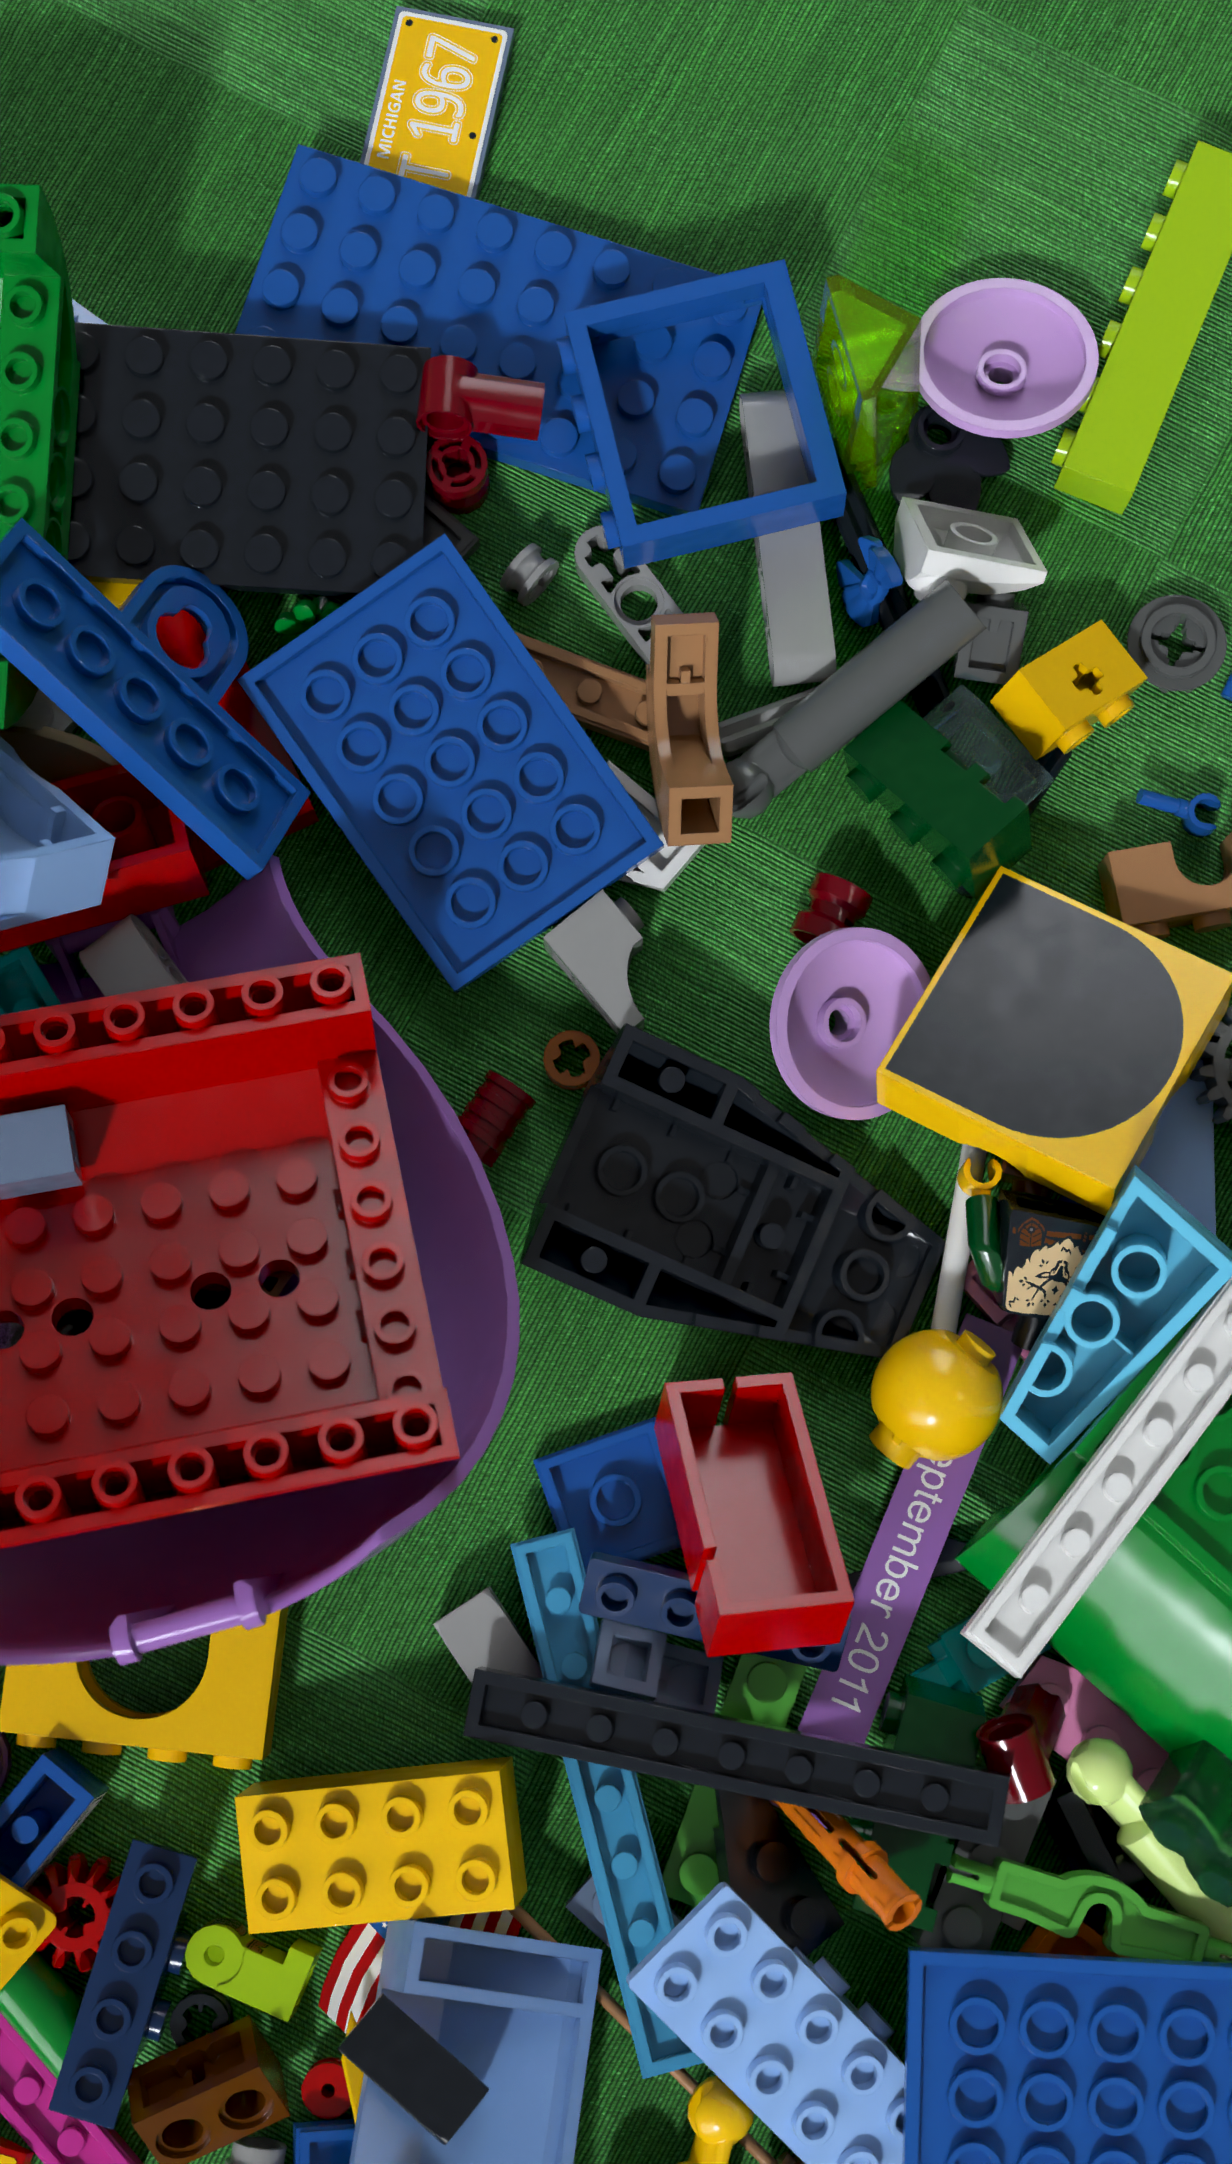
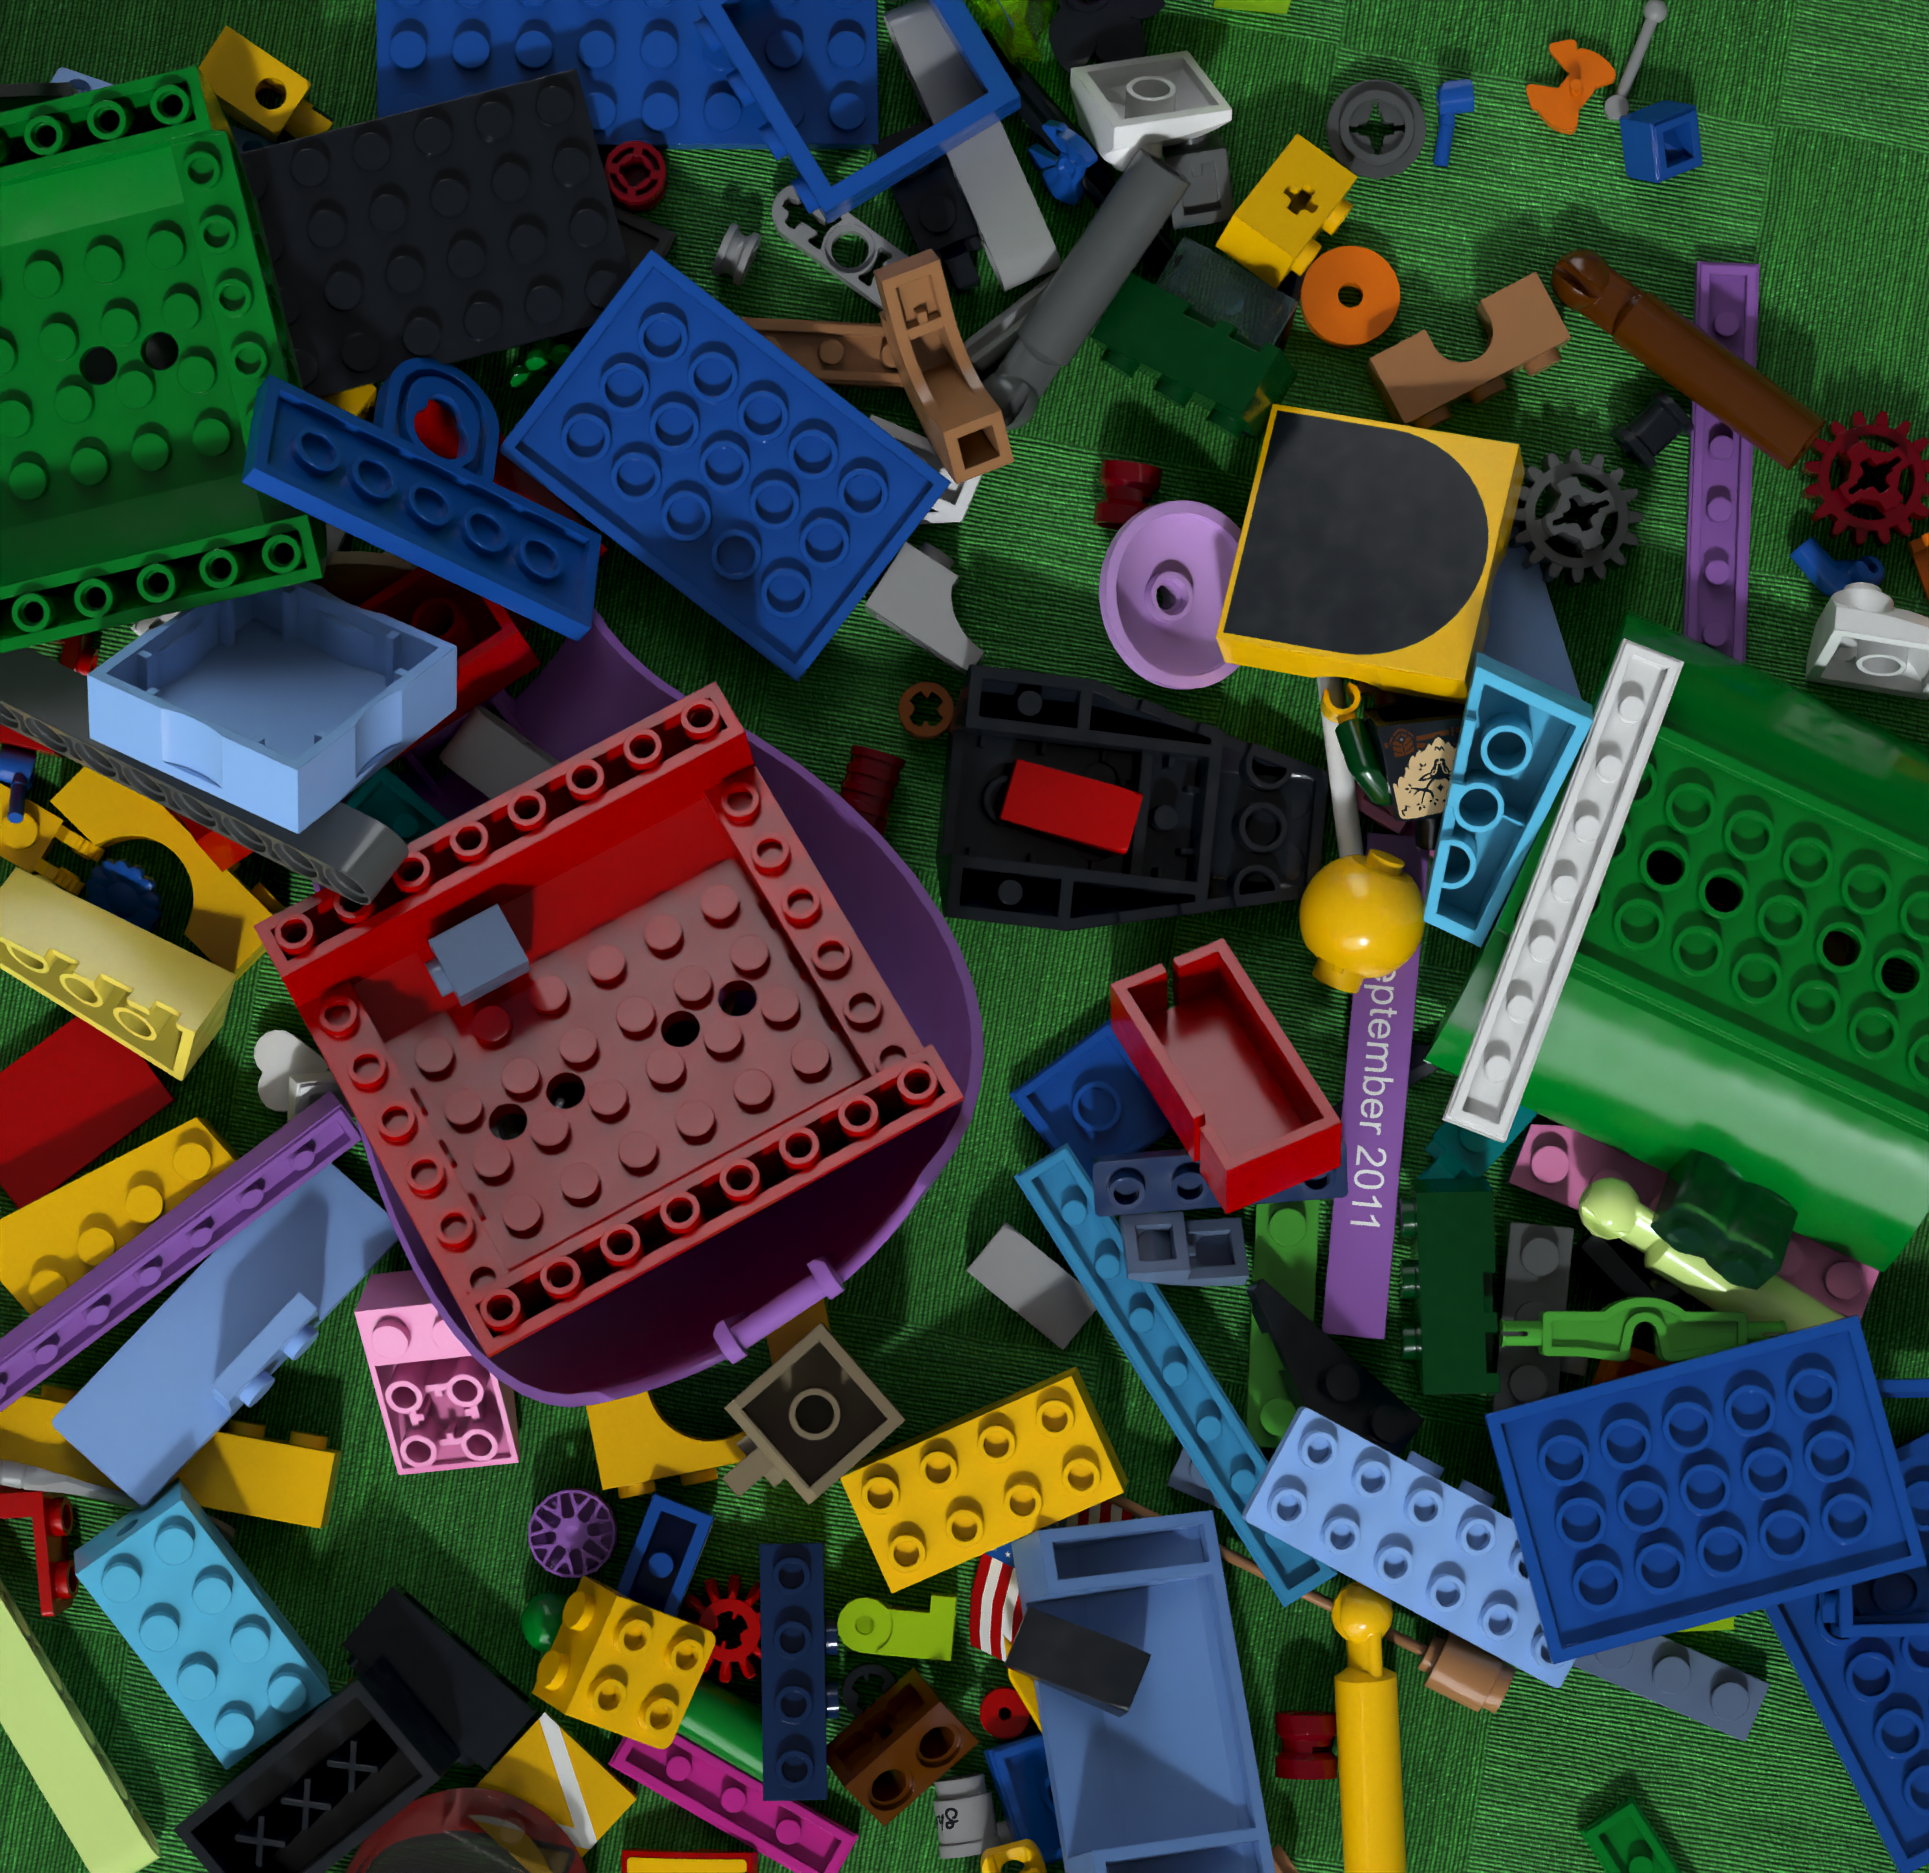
camera: 25 degrees left, 5 degrees up
dark red piece [416,355,545,441] -> none
black plate [463,1666,1011,1848] -> none
orange pin [771,1800,922,1931] -> none
dark red piece [976,1683,1066,1804] -> none
blue hand [1136,788,1221,837] -> none
none -> yellow torso [199,25,335,144]
none -> dark tan hinge [722,1322,906,1505]
none -> black hinge [872,119,982,296]
none -> red slope [998,759,1143,856]
none -> orange piece [1299,246,1400,348]

